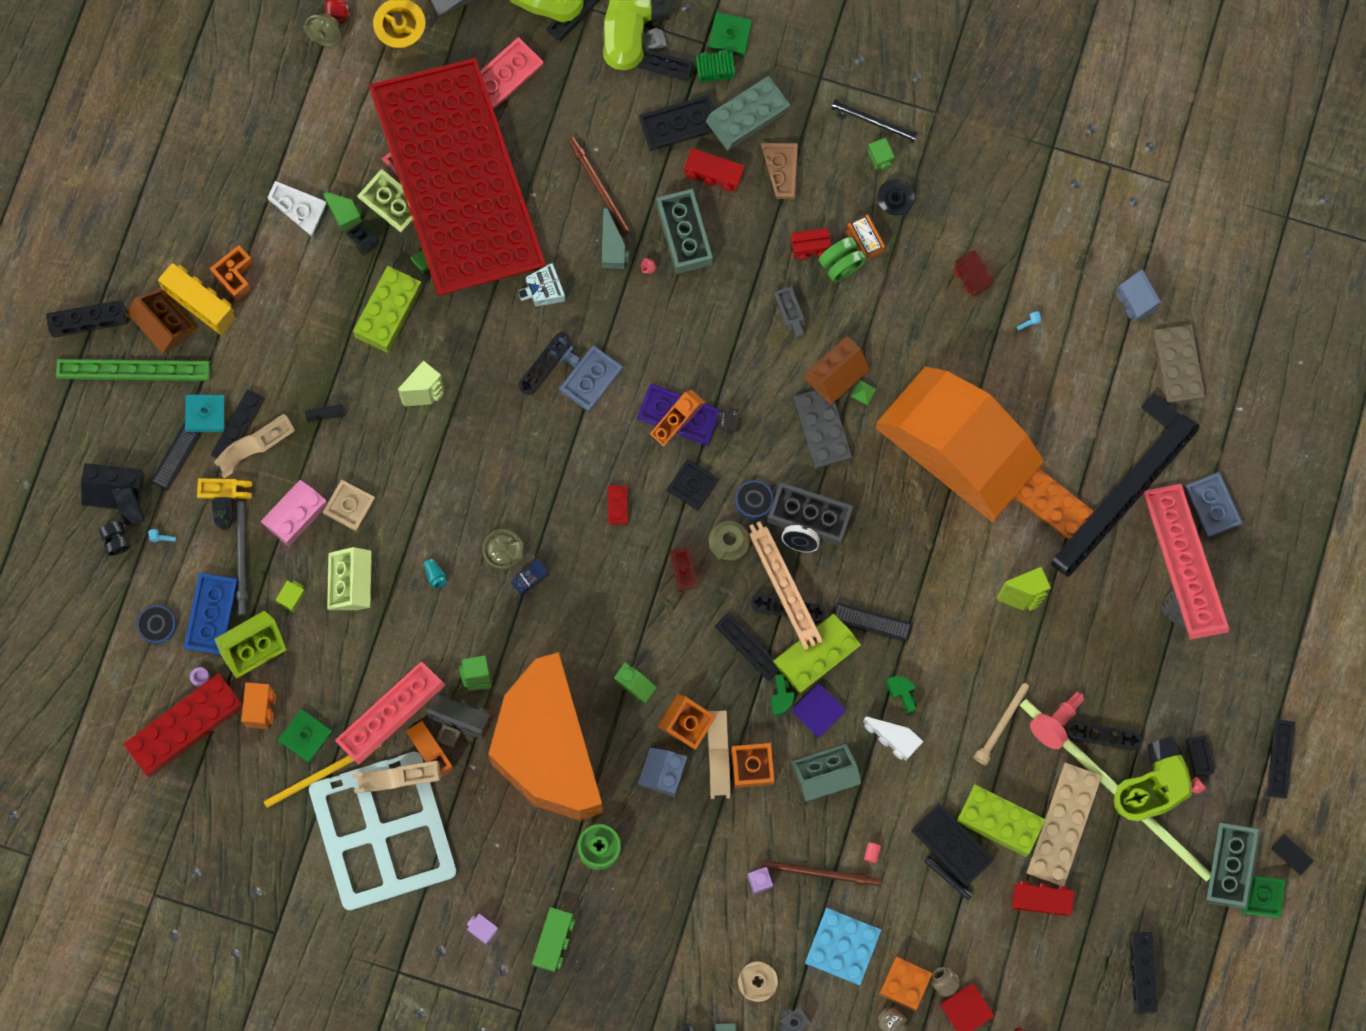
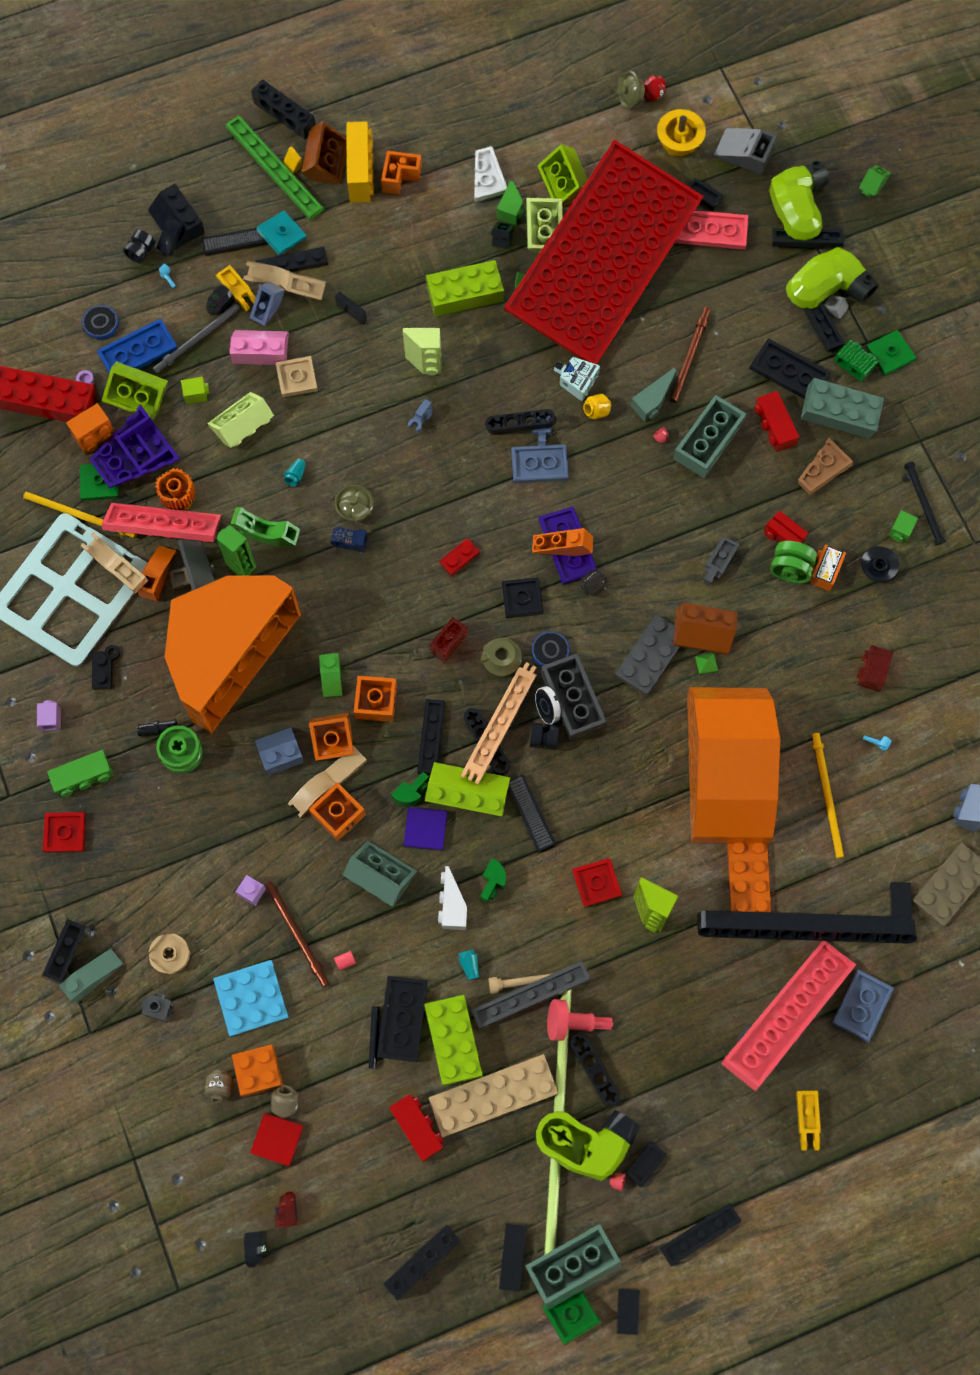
camera: 55 degrees right, 5 degrees down
none -> red tile [43,812,86,853]
none -> dark purple wedge [90,404,181,488]
none -> black hinge [92,645,120,690]
none -> black pin [137,719,178,737]
none -> orange brick [155,468,196,510]
none -> bright green arch [231,507,300,547]
none -> sand blue slope [250,282,285,326]
none -> yellow slope [283,146,303,174]
none -> orange brick [354,676,397,722]
none -> sand blue plate [408,399,433,434]
none -> teal cone [458,949,480,980]
none -> dark grey plate [471,961,591,1030]
none -> black tile [499,1223,527,1292]
none -> black wheel [529,722,559,750]
none -> lime slope [538,144,588,207]
none -> red plate [572,858,622,908]
none -> yellow head [583,394,611,419]
none -> black tile [688,178,724,211]
none -> yellow hinge [796,1091,821,1151]
none -> yellow bar [812,733,844,859]

